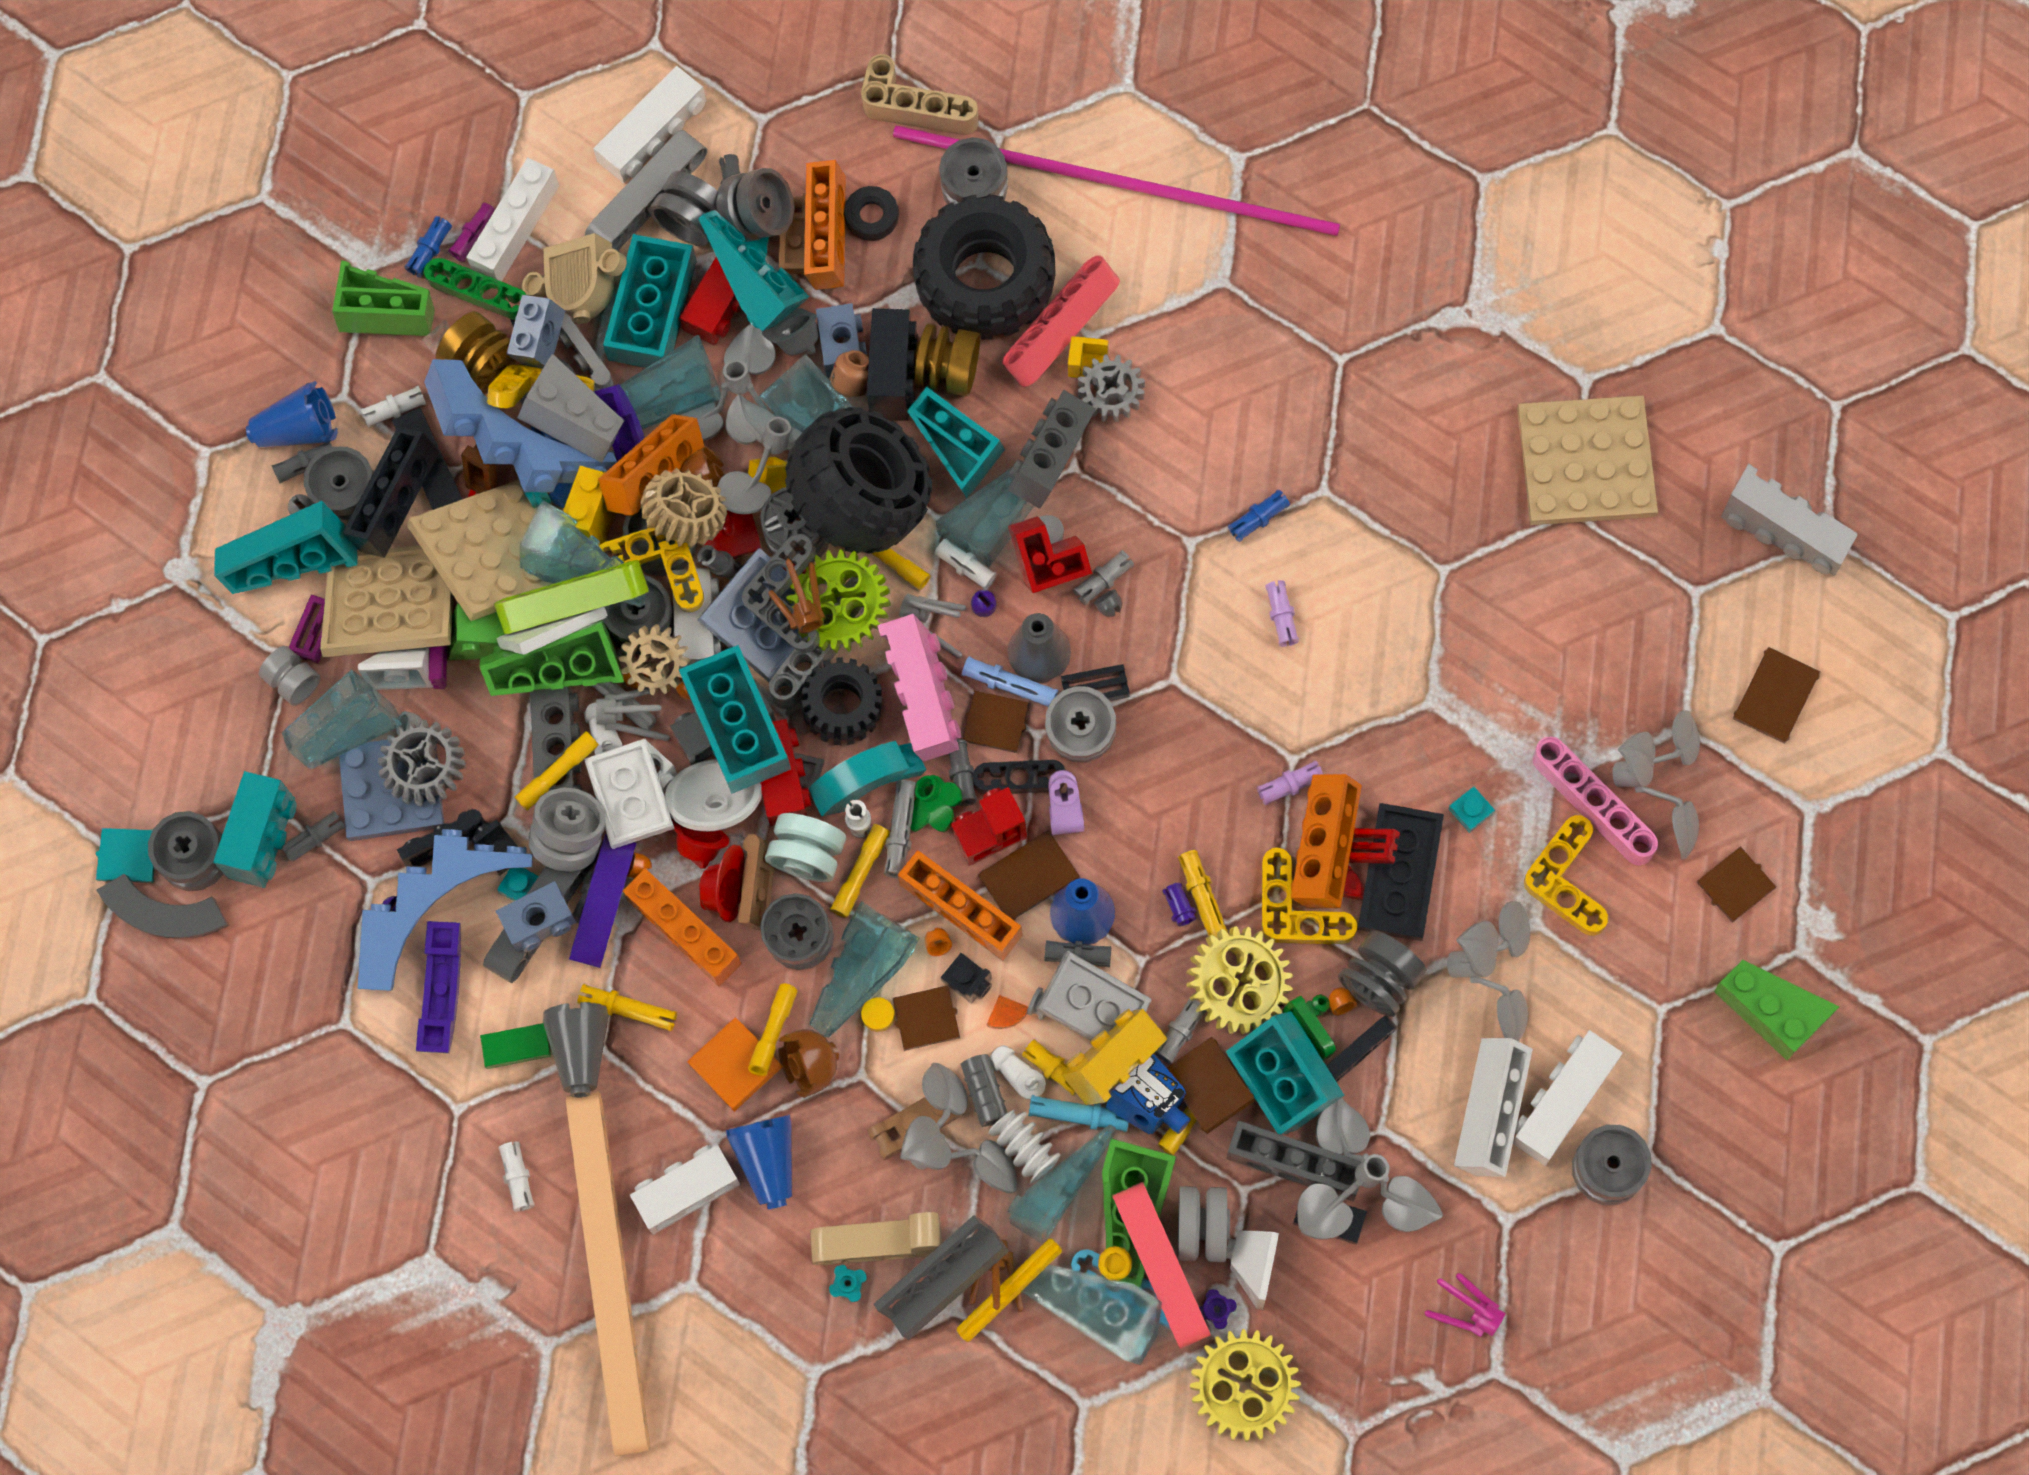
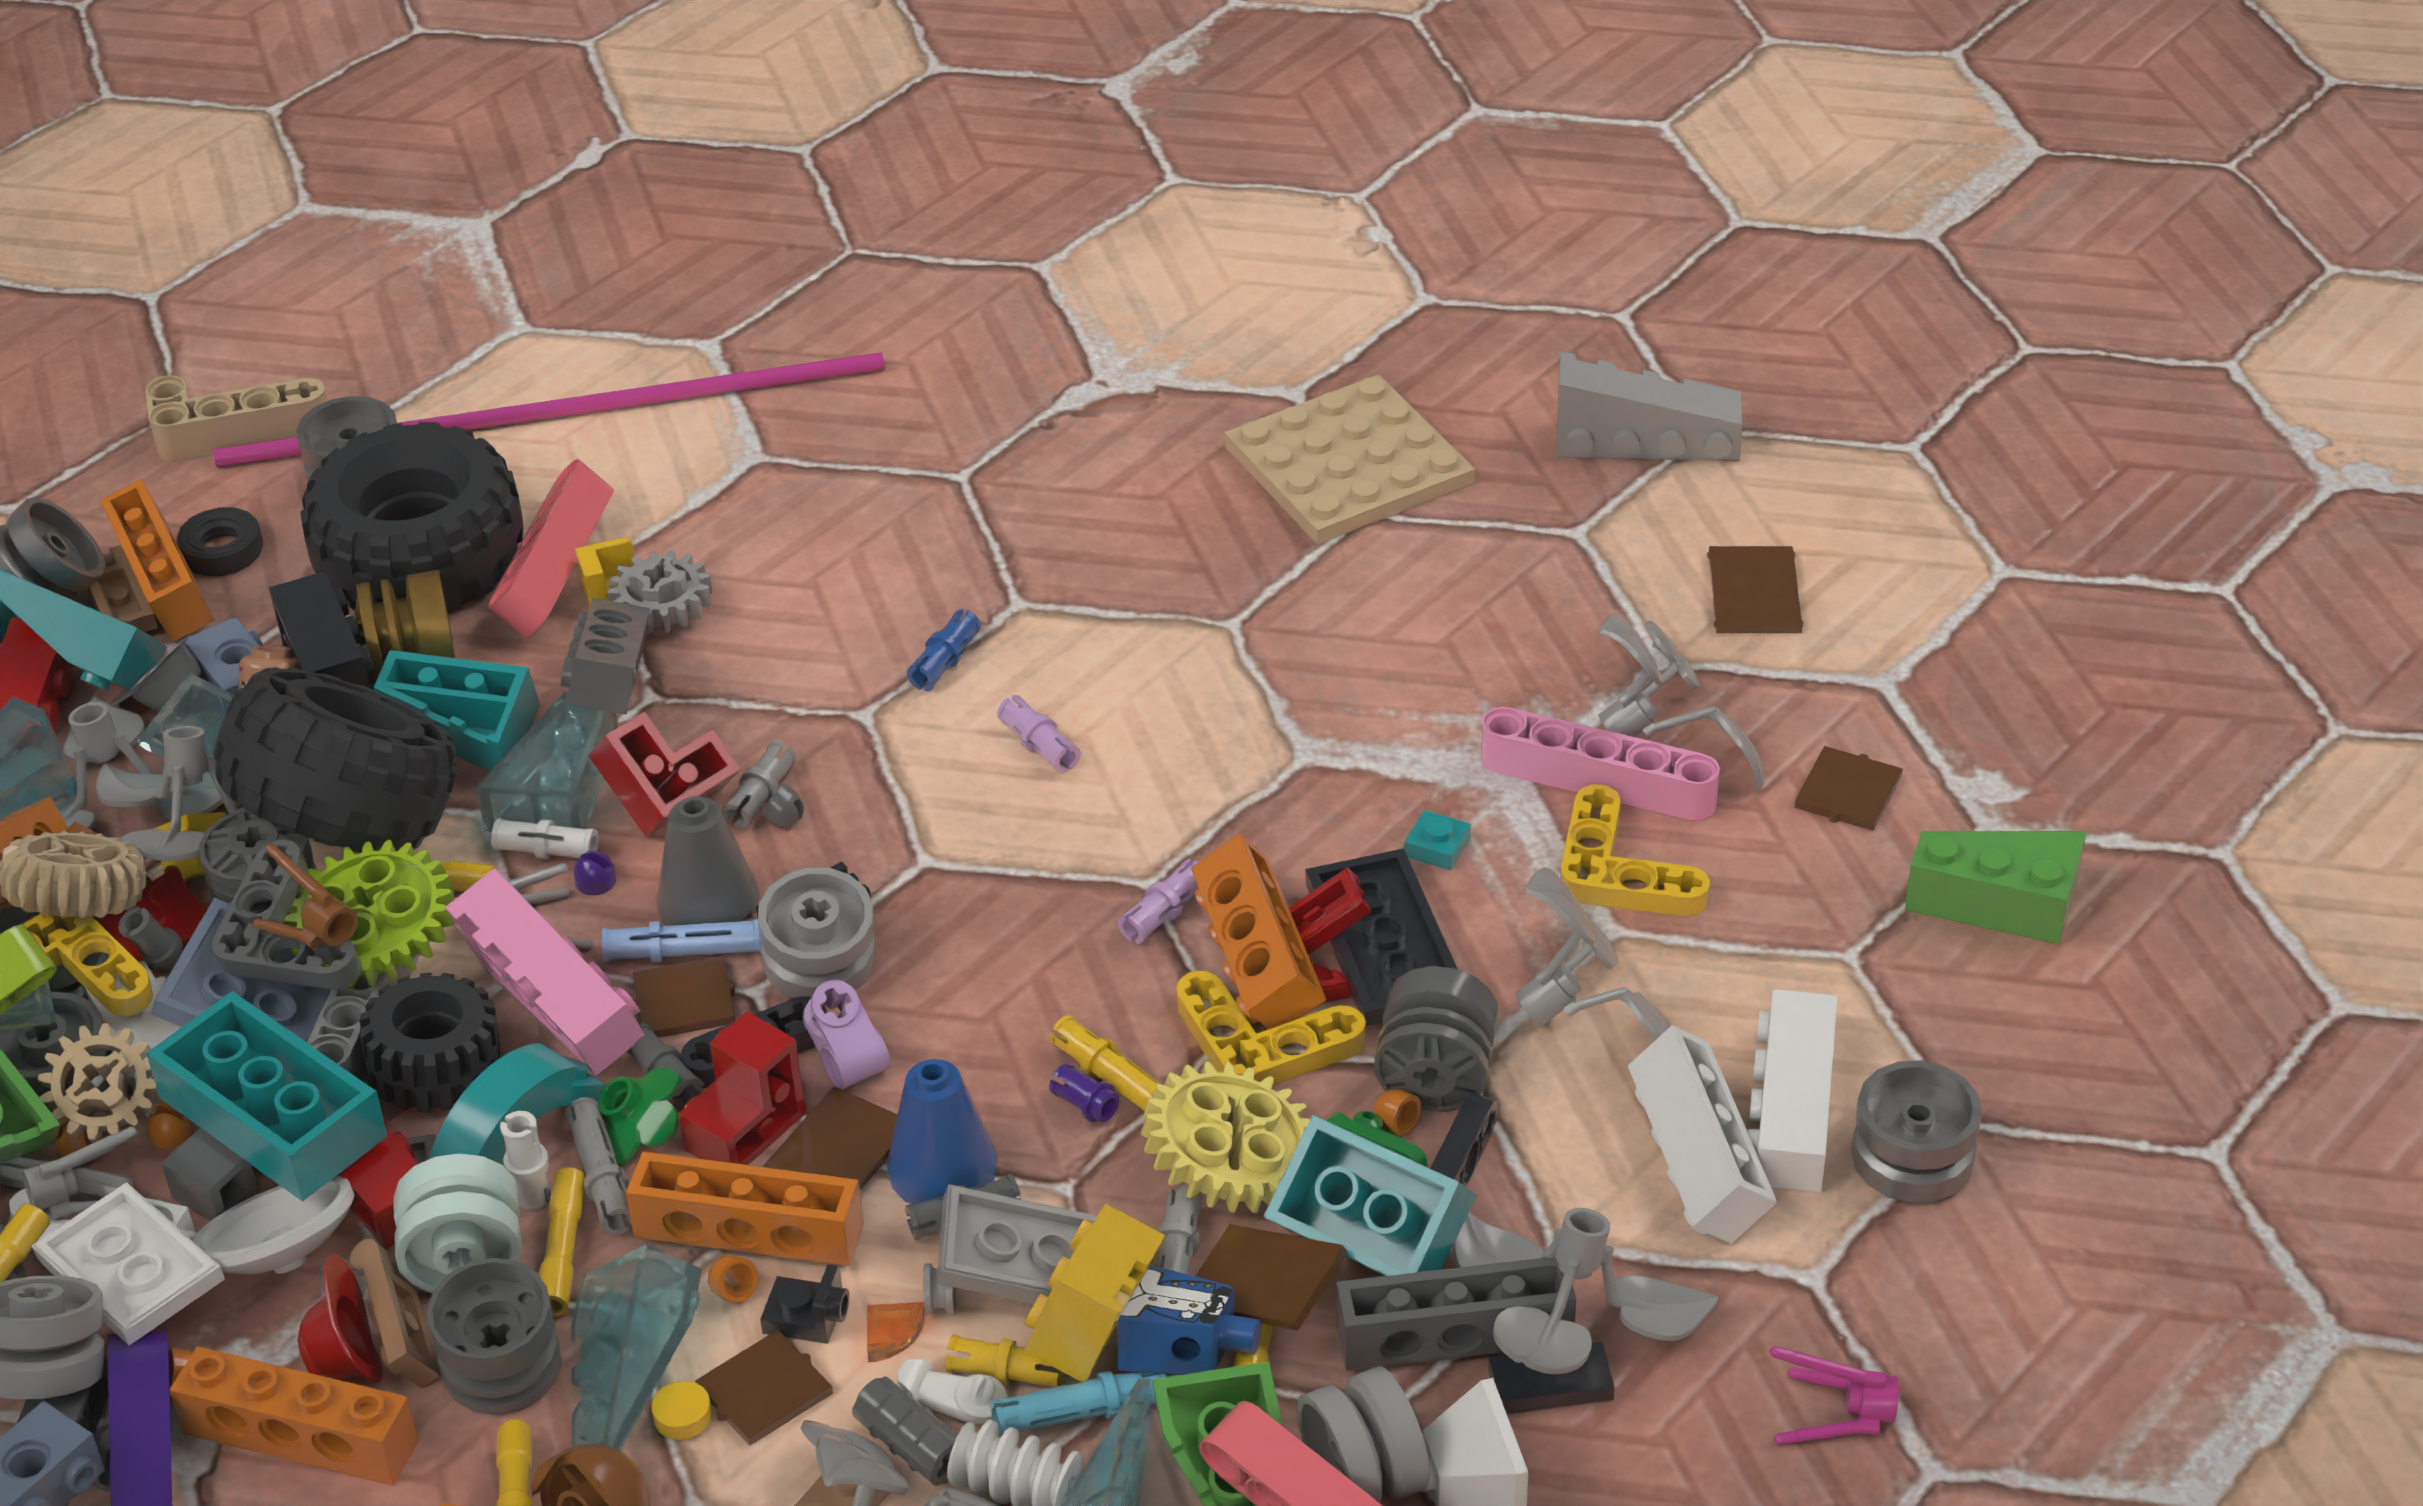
camera: 30 degrees left, 30 degrees down
red piece [671,818,730,869] -> none

